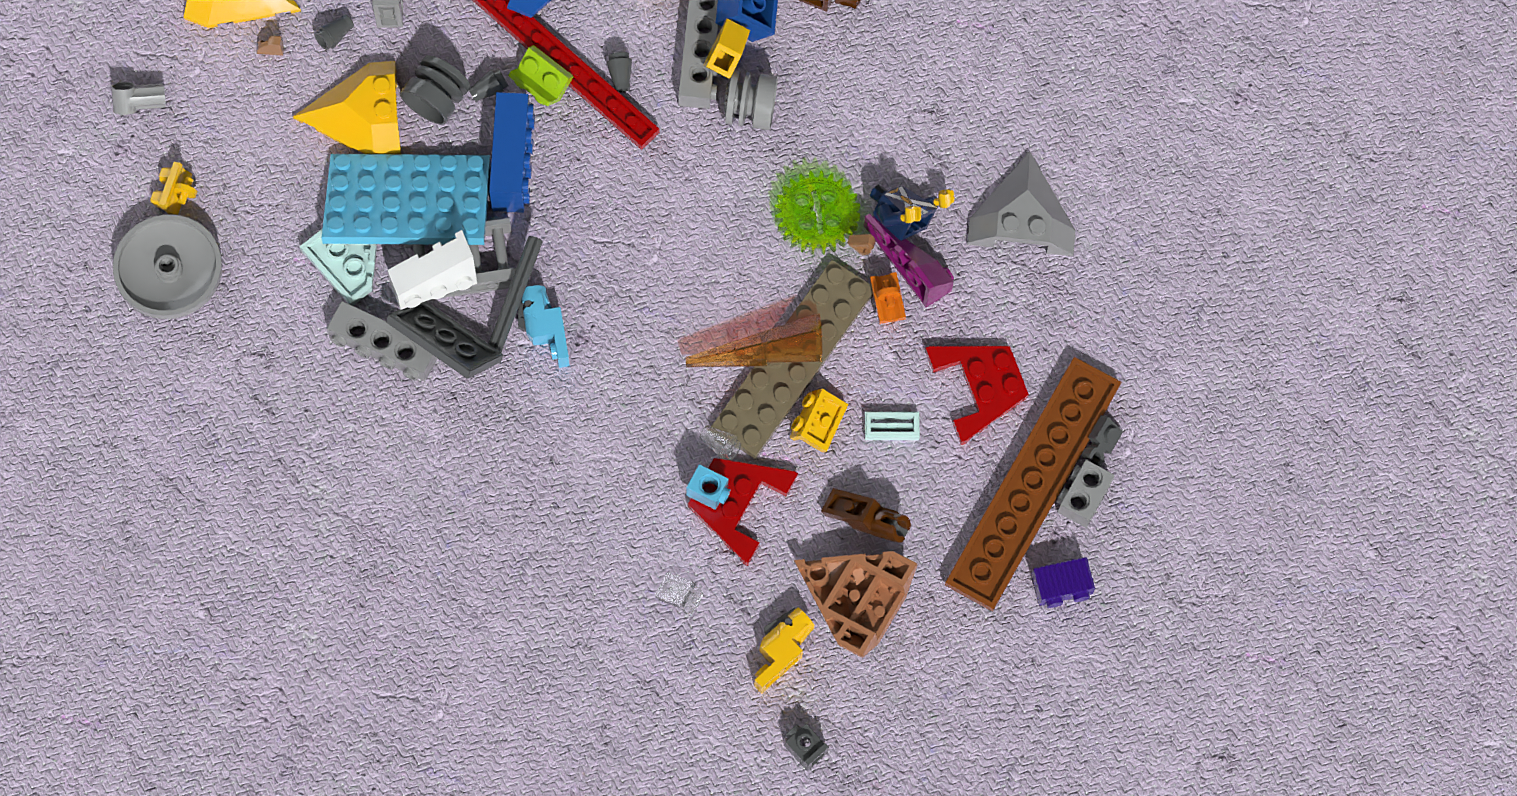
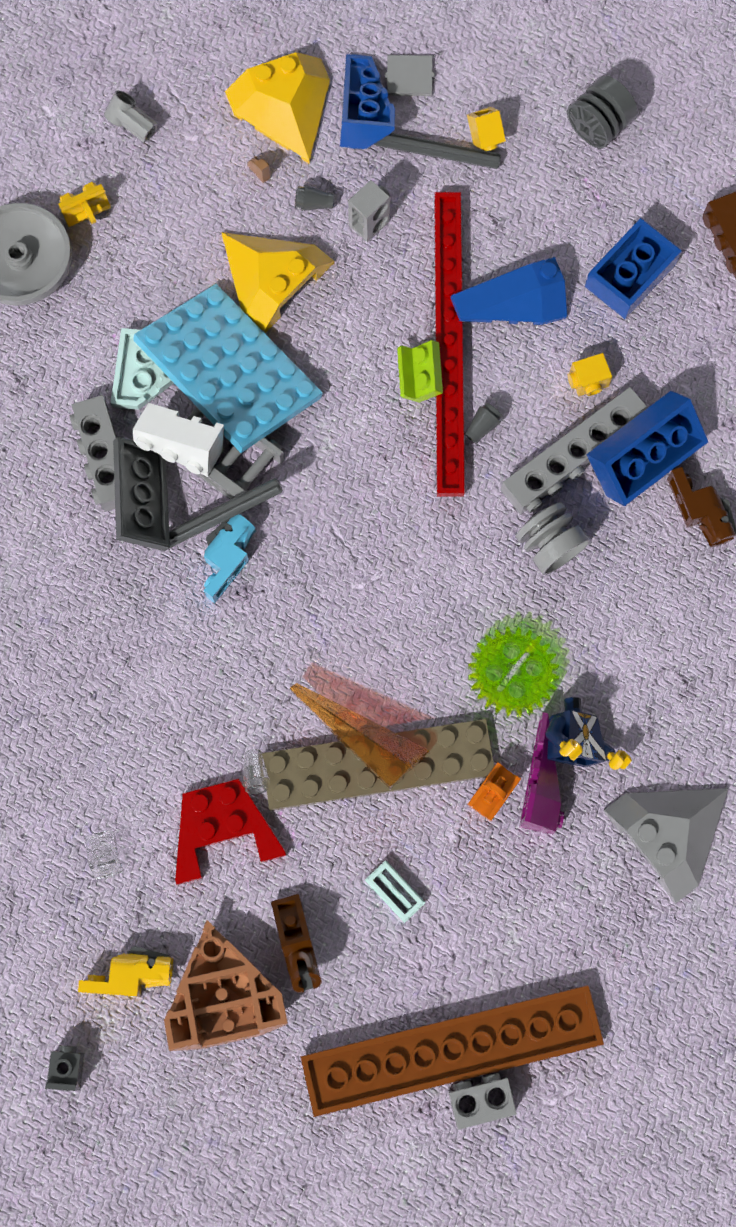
camera: 50 degrees right, 5 degrees up
dark grey wheel [400,55,471,125] -> none
dark grey cone [469,68,509,102] -> none
blue brick [489,92,535,213] -> none
medium azure brick [686,464,731,510] -> none
yellow slope [703,18,750,79] -> none
yellow bracket [789,388,849,453] -> none
medium nougat tile [847,234,876,256] -> none
red wing [925,346,1029,445] -> none
dark purple brick [1031,557,1095,608] -> none
dark grey plate [1082,415,1123,467] -> none

